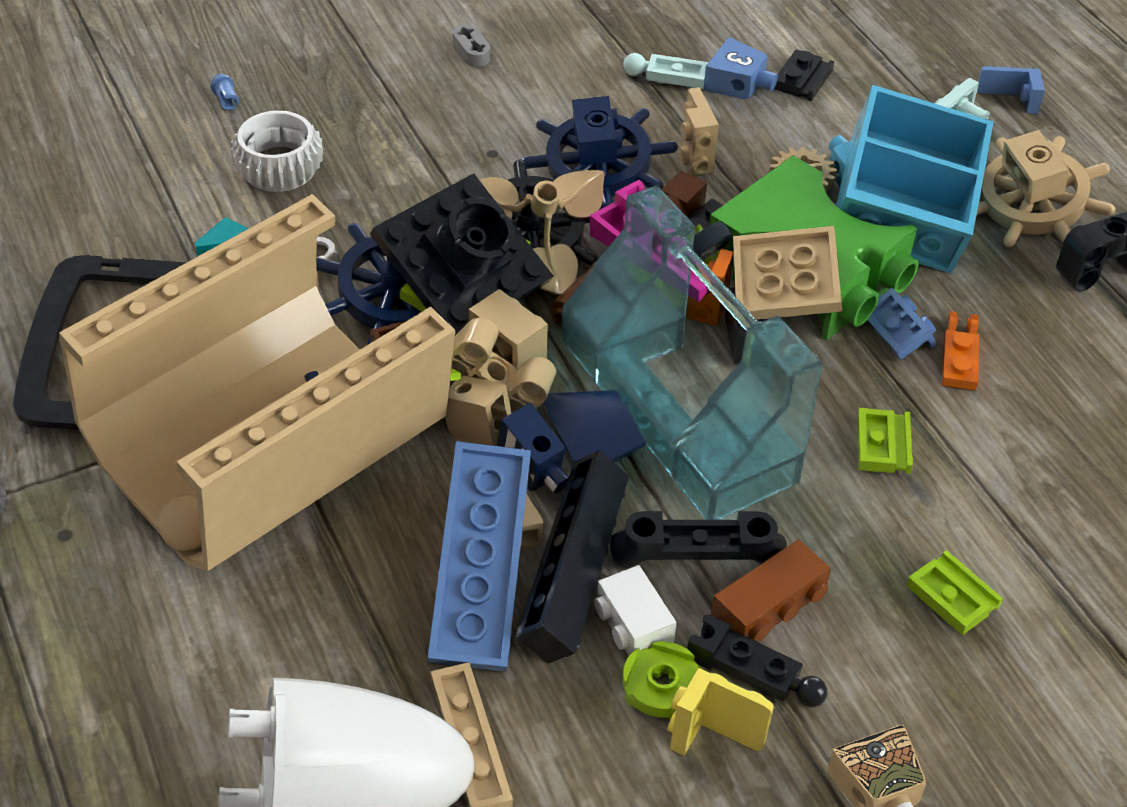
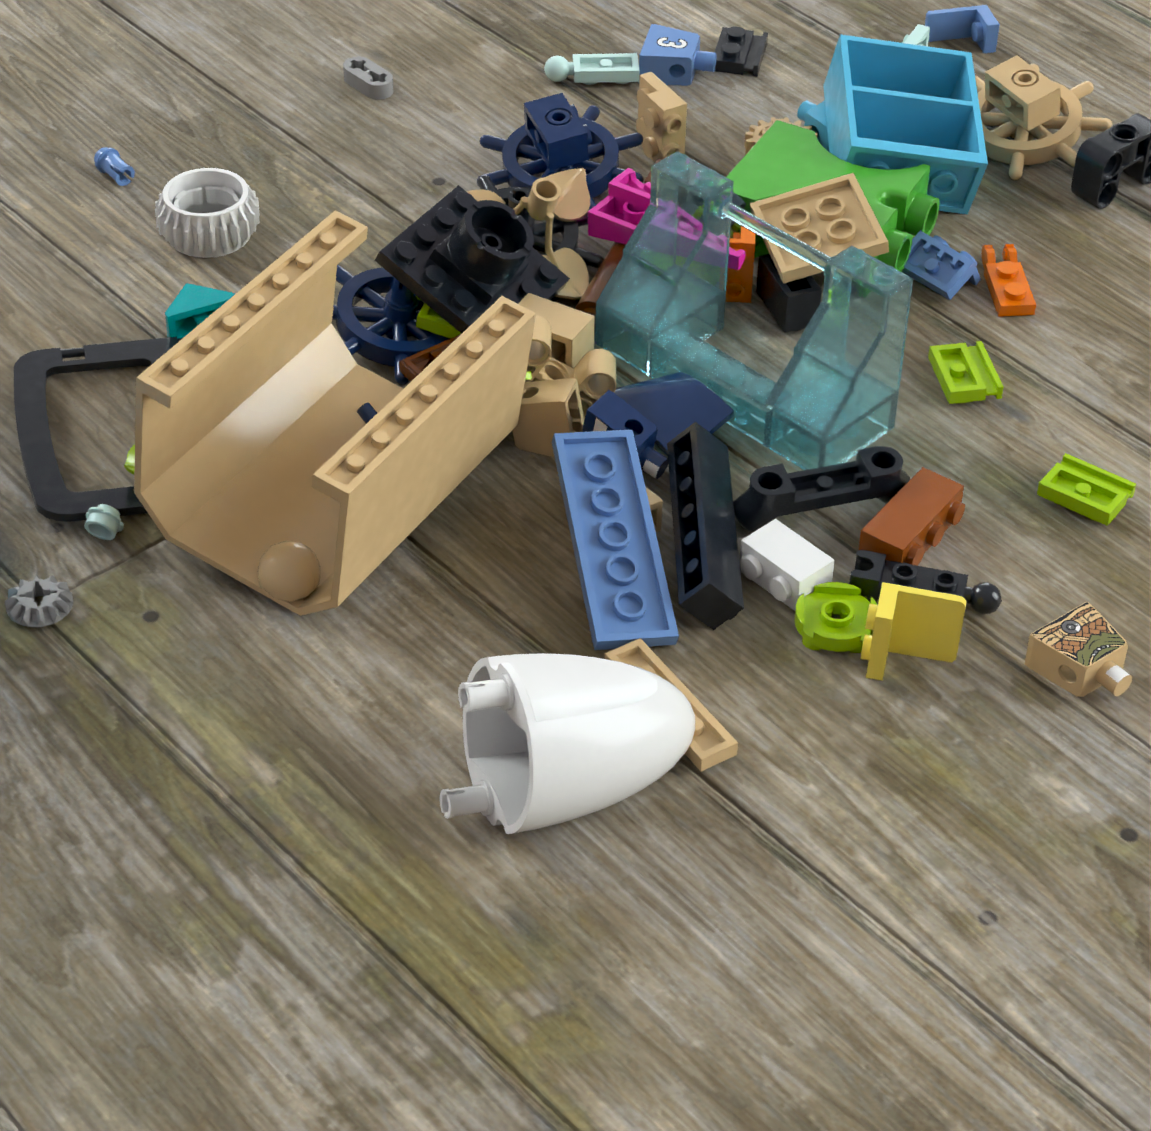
camera: 15 degrees left, 5 degrees down
none -> light aqua plate [84,504,124,540]

